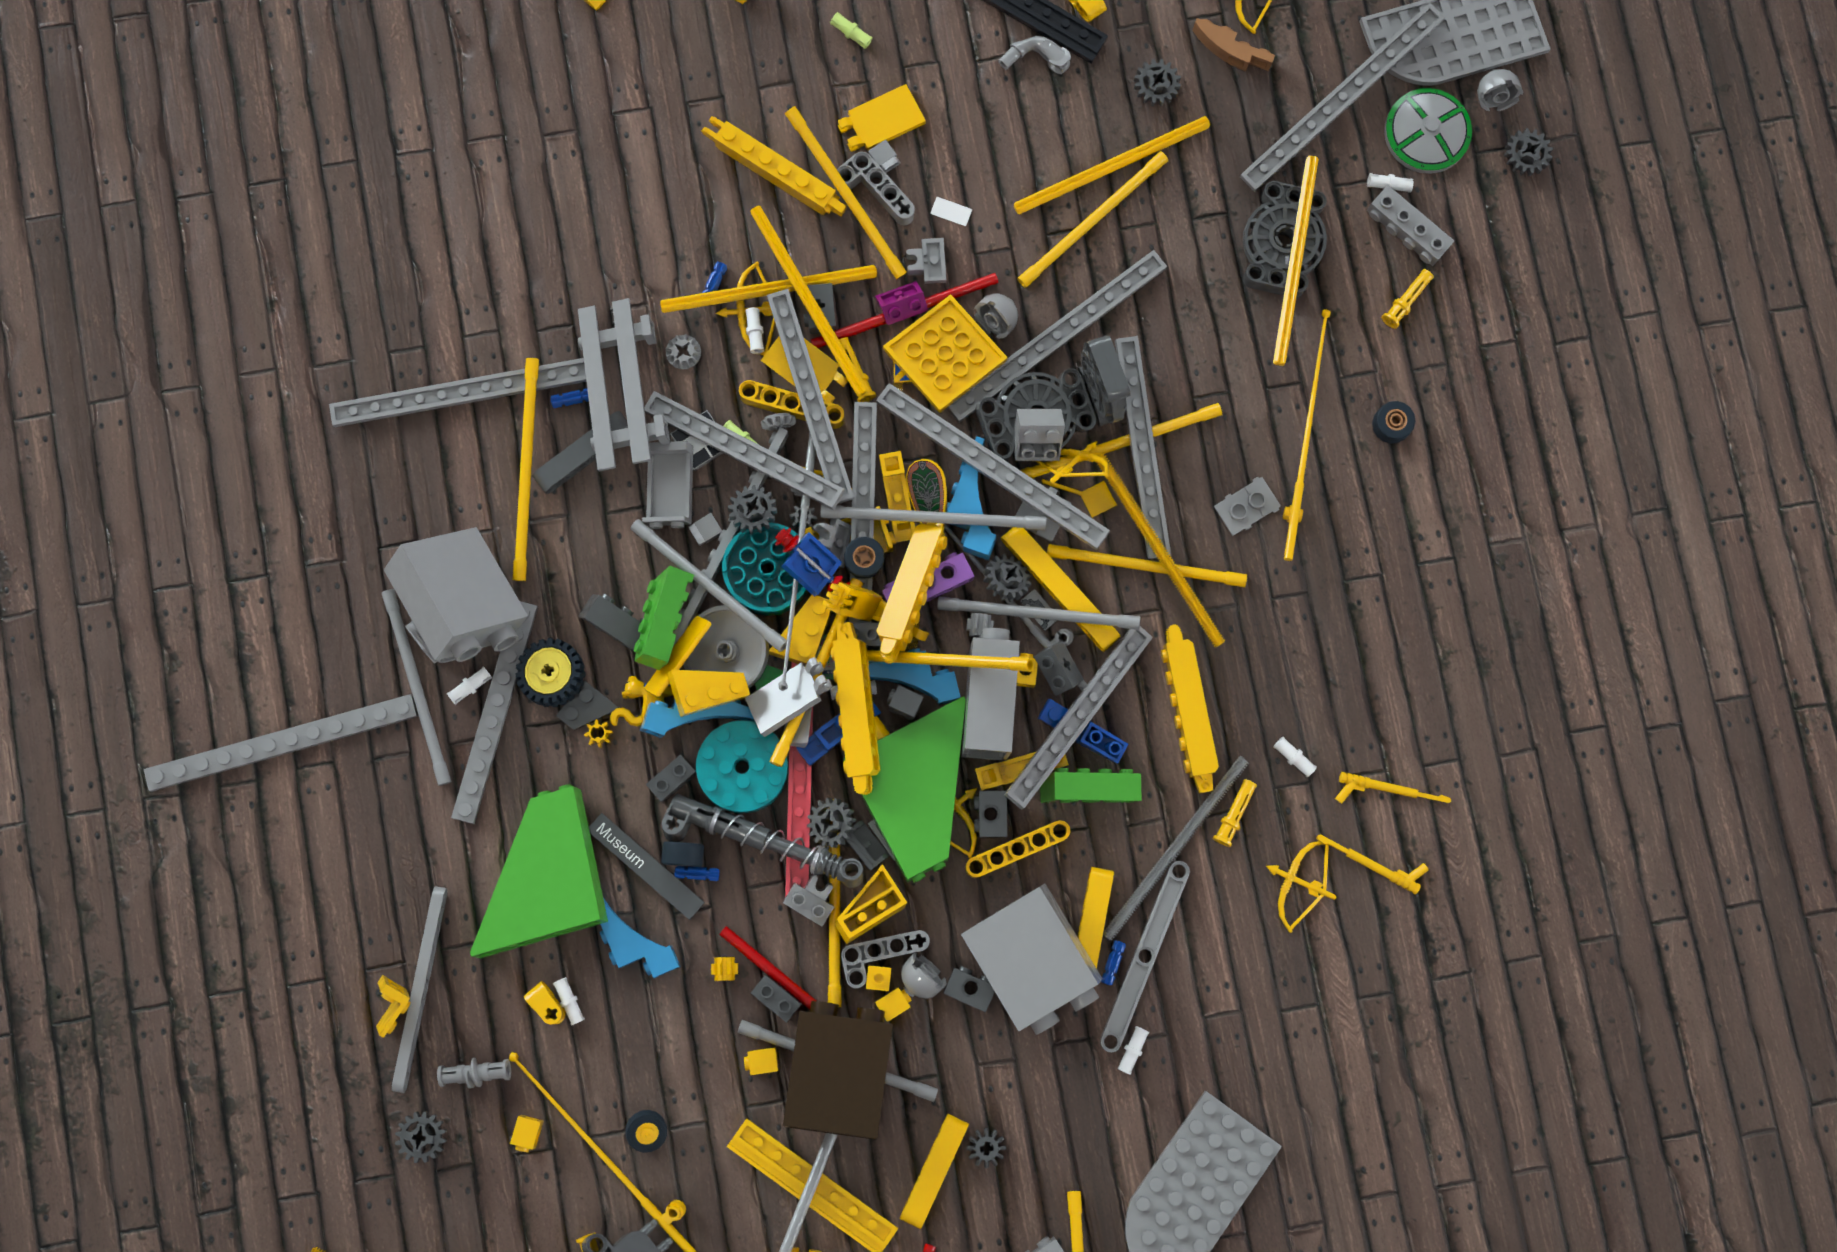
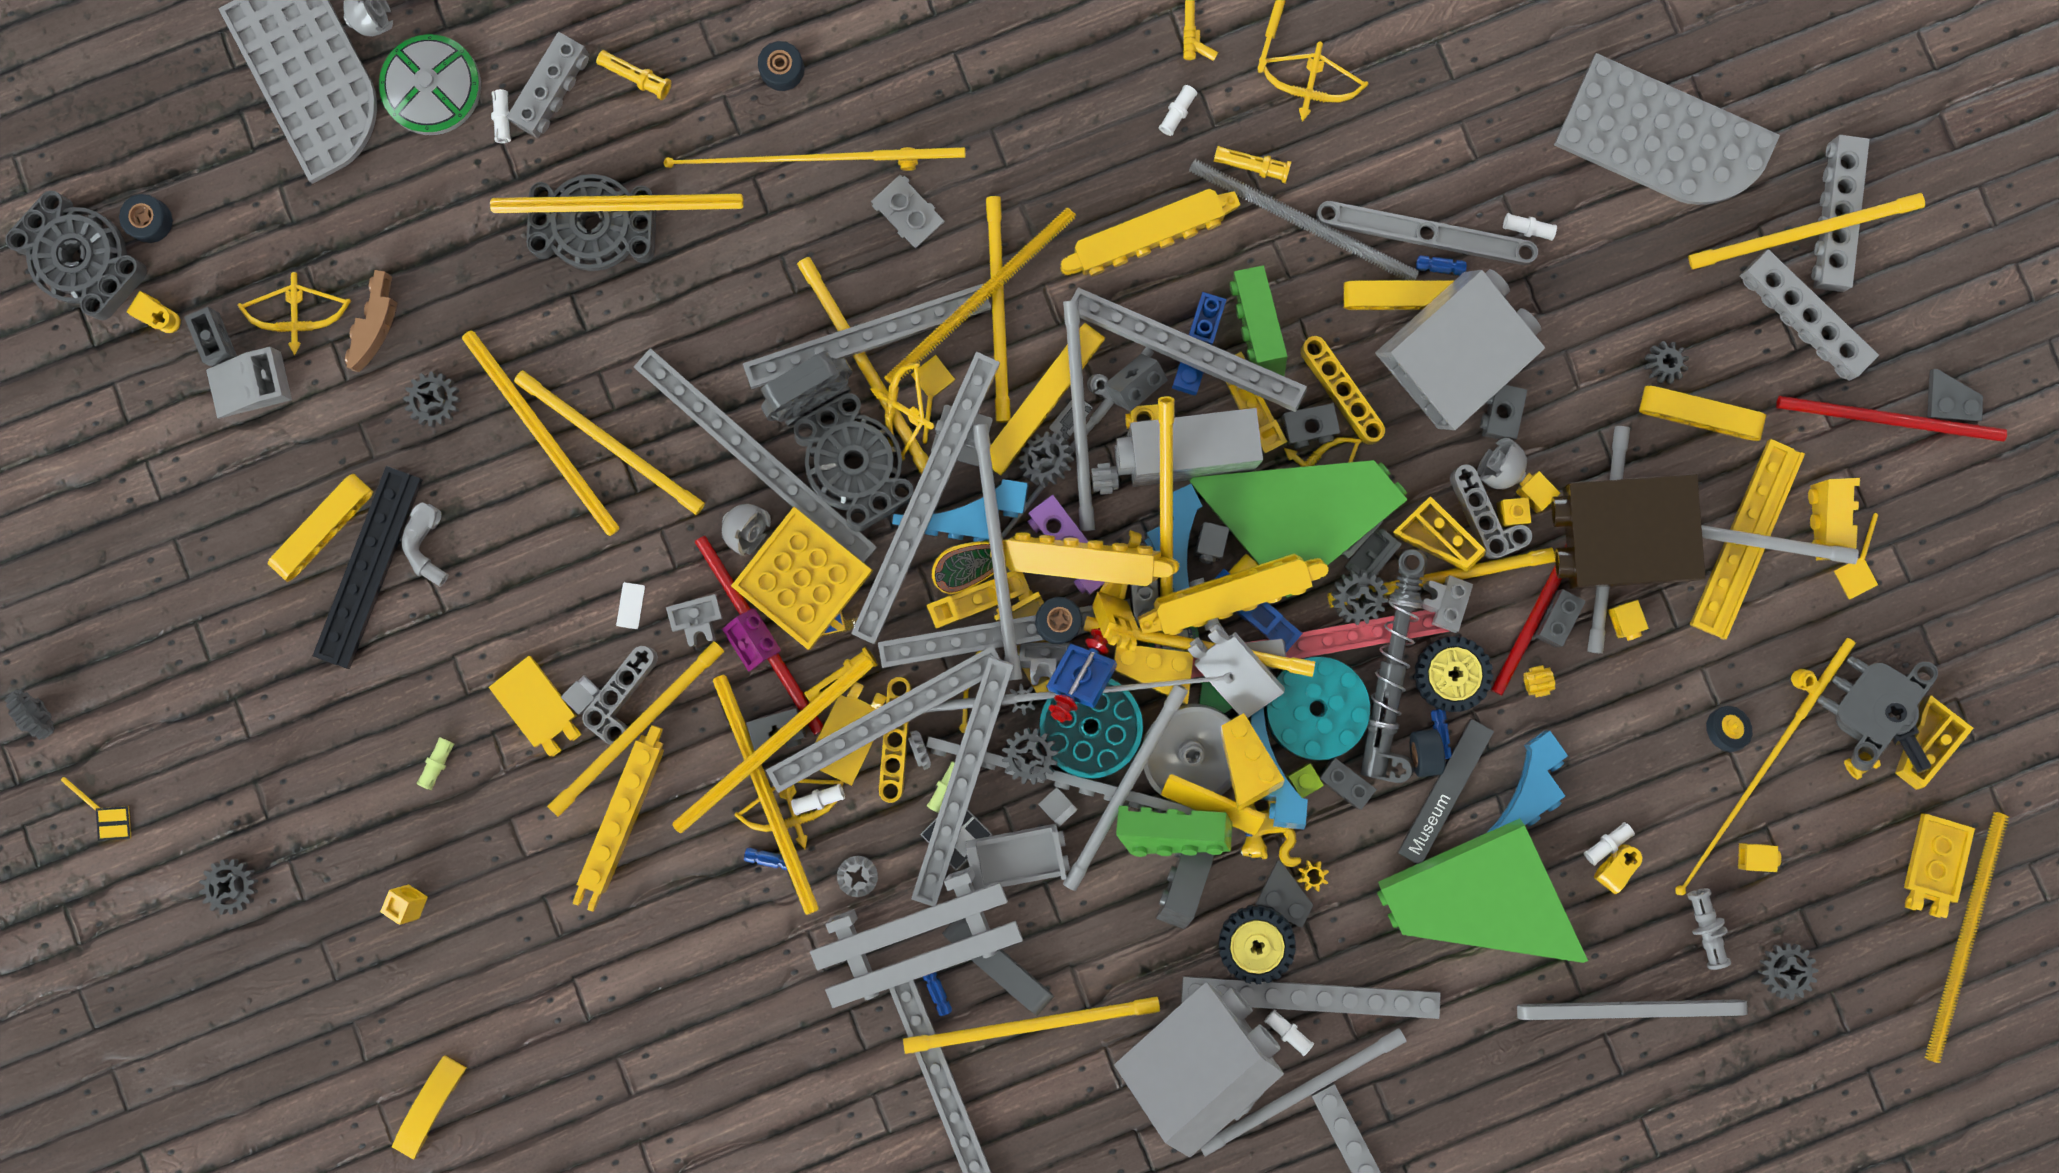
camera: 90 degrees left, 5 degrees up
yellow bracket [376,975,411,1038] -> none
light grey slope [1015,409,1065,461] -> none
light grey plate [1240,3,1445,192] -> none
none -> lime brick [1285,763,1324,798]
none -> wheel [1414,636,1493,712]

